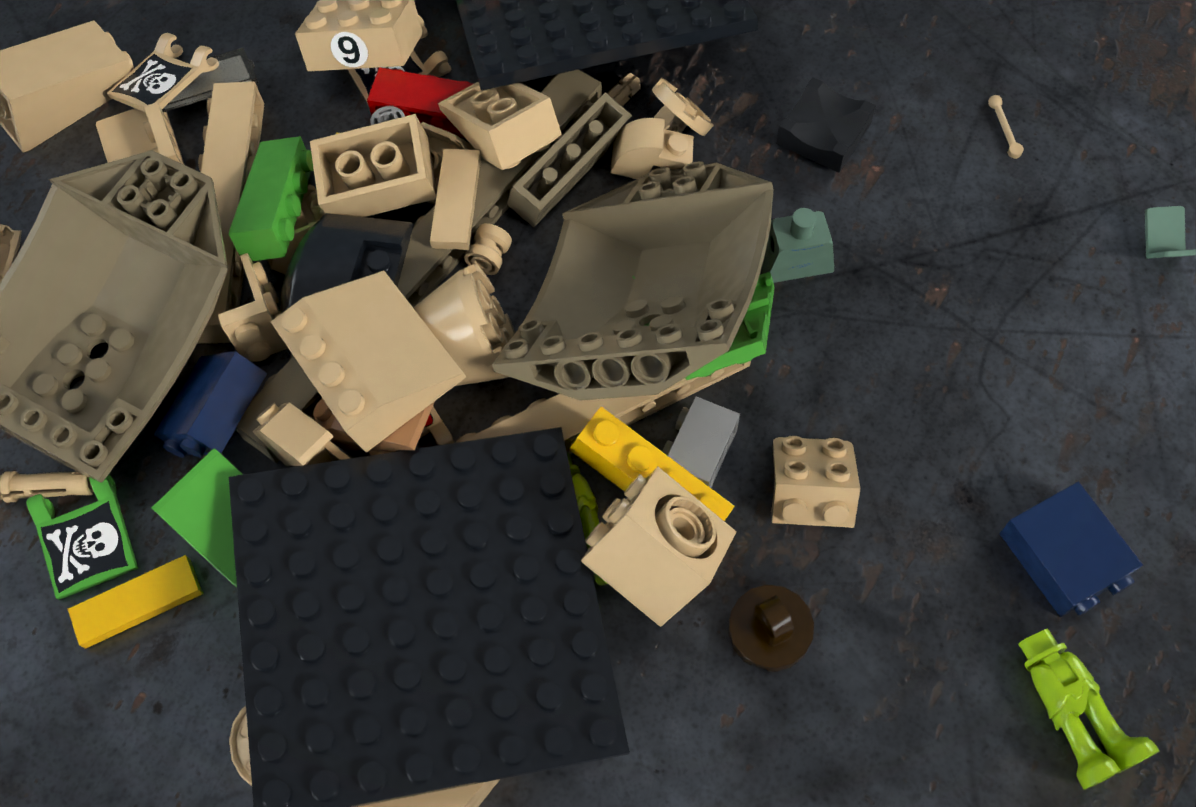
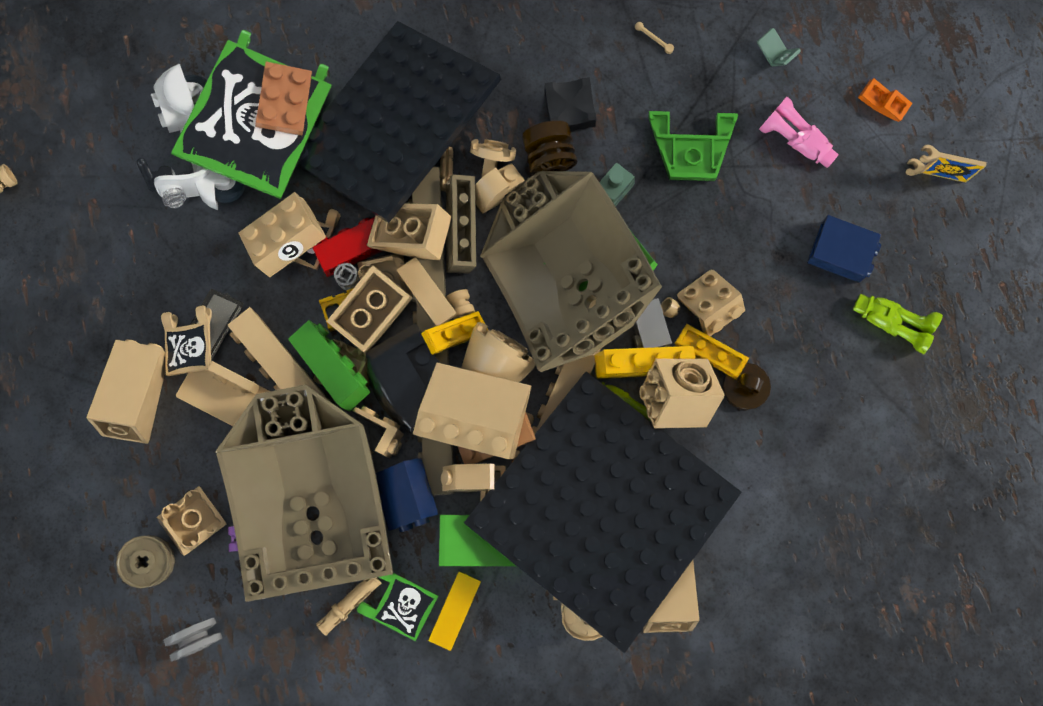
camera: 45 degrees left, 15 degrees up
none -> yellow tile [421,311,488,355]
none -> dark brown wheel [522,121,578,175]
none -> bright green wing [648,111,738,181]
none -> tan hinge [661,297,680,318]
none -> yellow tile [675,324,749,380]
none -> bright pink piece [759,97,839,168]

